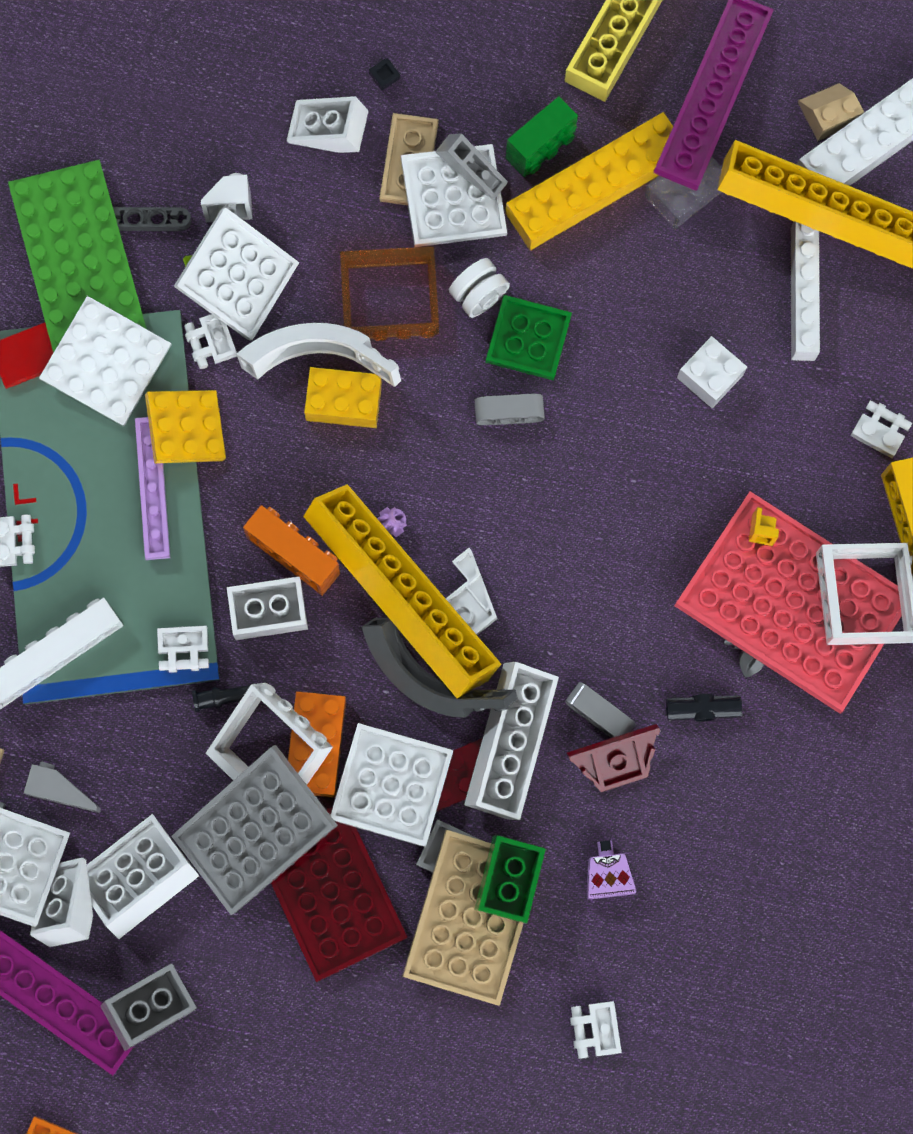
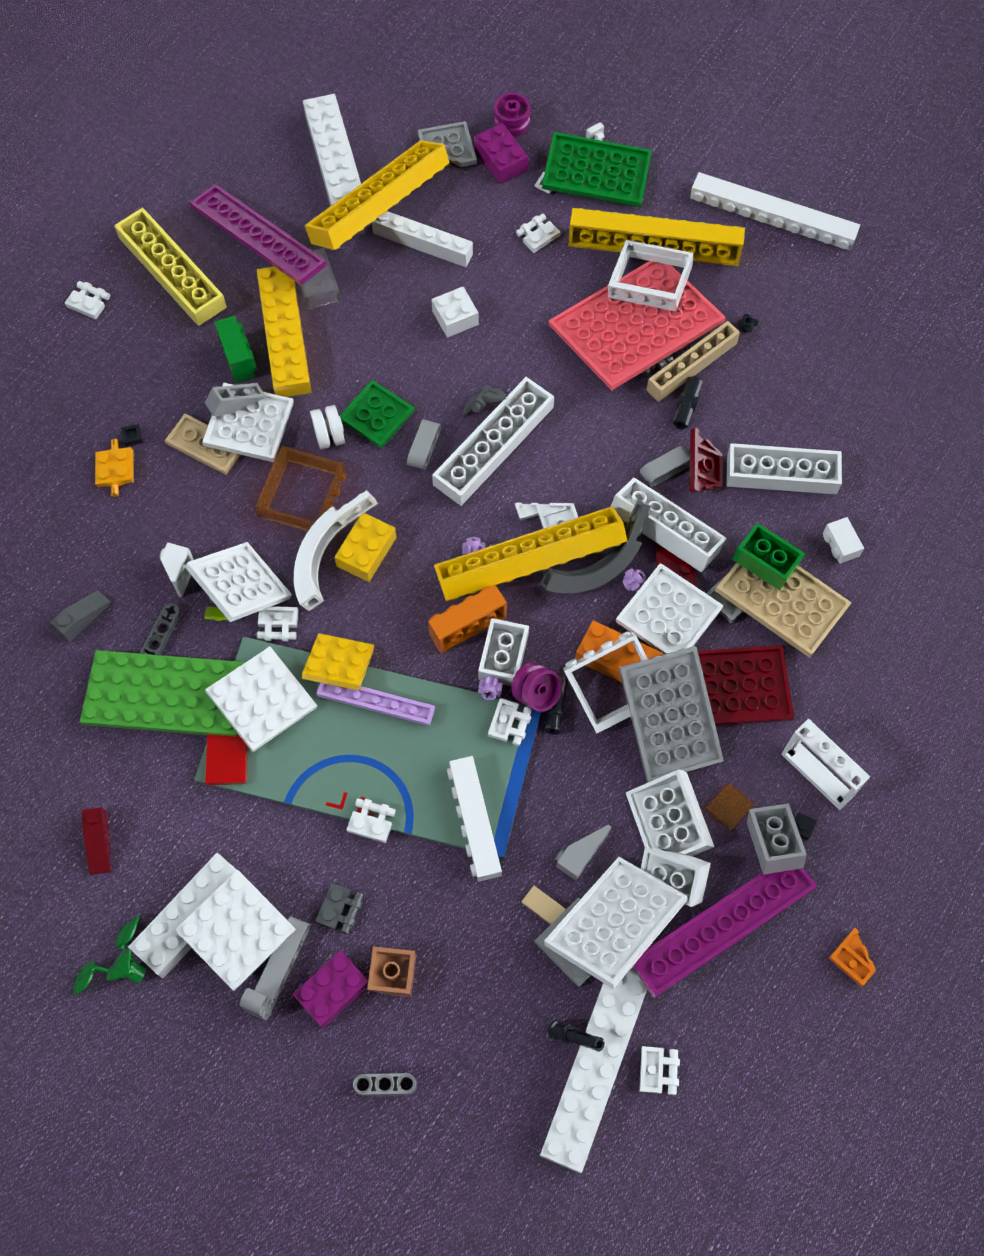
camera: 65 degrees left, 10 degrees down
white slope [287,96,368,153] -> none
white plate [570,1001,622,1059] -> none
lavender torso [587,840,636,900] -> none
yellow panel [749,507,779,546] -> none
tan slope [798,83,864,141] -> none
none -> dark grey slope [50,590,111,643]
none -> light orange plate [95,439,134,497]
none -> white brick [432,377,554,506]
none -> dark grey plant [462,385,506,416]
none -> lavender gear [478,676,503,700]
none -> magenta wheel [511,663,563,712]
none -> lavender gear [623,568,646,592]
none -> tan brick [647,321,740,402]
none -> clear orange piece [706,783,754,830]
none -> white brick [727,444,842,494]
none -> black plate [737,314,758,332]
none -> white window [781,719,870,810]
none -> black plate [794,812,817,840]
none -> white brick [823,517,864,564]

